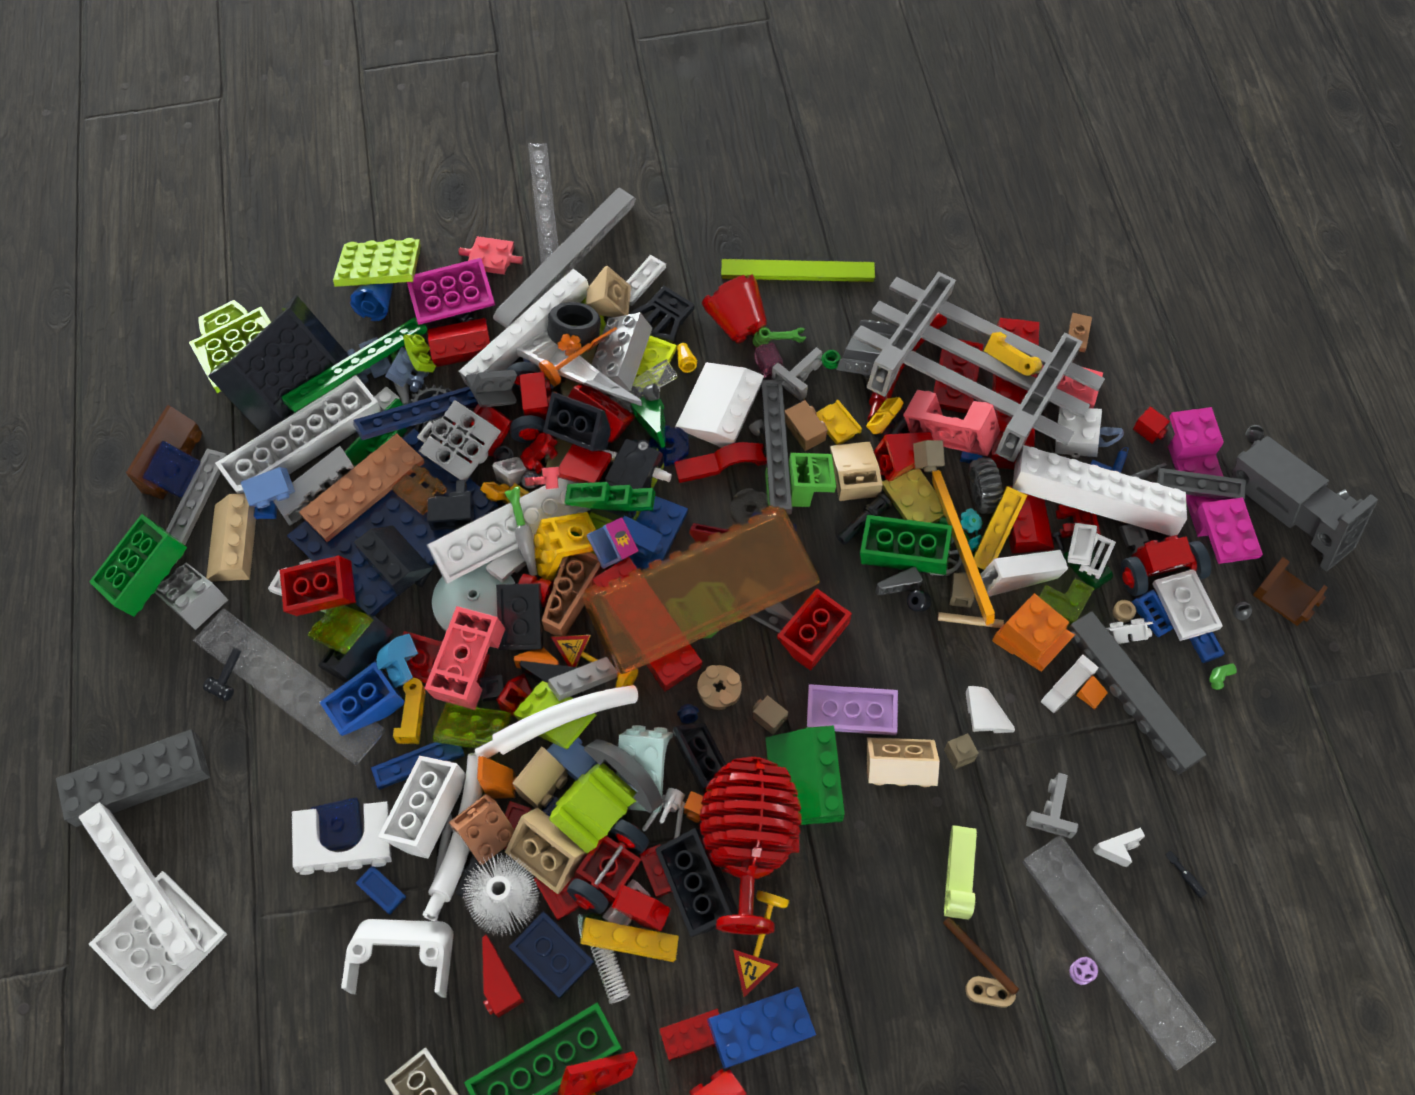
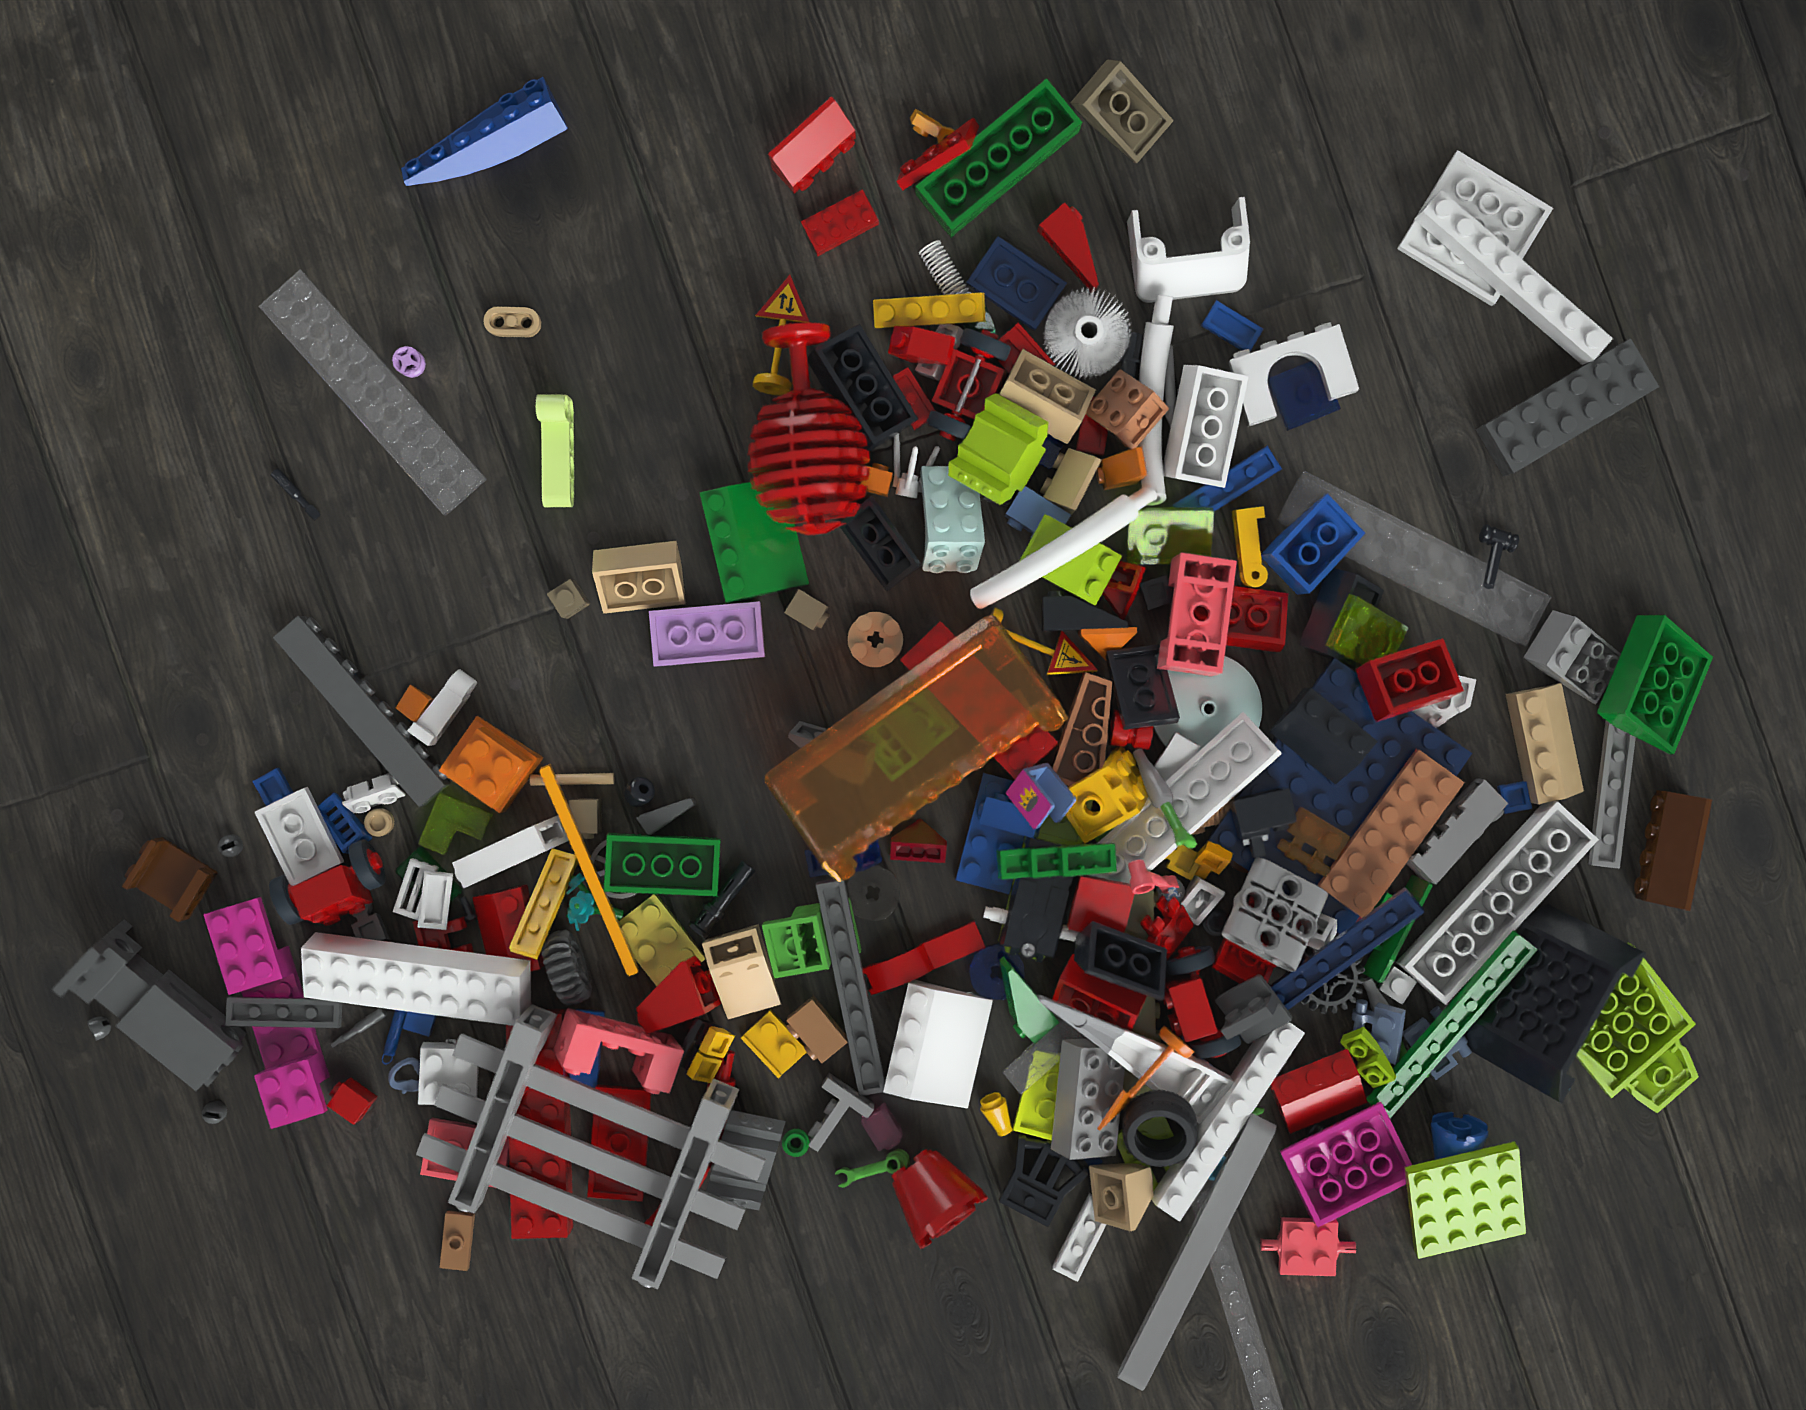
camera: 170 degrees right, 25 degrees up
clear blue plate [142,441,201,498] -> none
medium blue brick [241,467,295,509] -> none
dark azure brick [377,634,418,688] -> none
light grey plate [548,657,618,701] -> none
orange plant [558,334,582,356] -> none
dark grey slope [584,739,663,813] -> none
dark grey hinge [643,384,660,401] -> none
dark blue plate [677,704,699,724] -> none
blue plate [707,987,816,1069] -> none
lime tile [721,259,875,282] -> none
dark grey hinge [748,419,765,436] -> none
red slope [777,589,852,671] -> none
dark tan brick [913,440,945,472] -> none
reddish brown piece [943,917,1019,996] -> none
white slope [966,686,1015,733] -> none
yellow leg [984,332,1042,376] -> none
light grey bracket [1026,773,1078,838] -> none
white slope [1093,828,1145,867] -> none
bright green arm [1209,663,1237,690] -> none

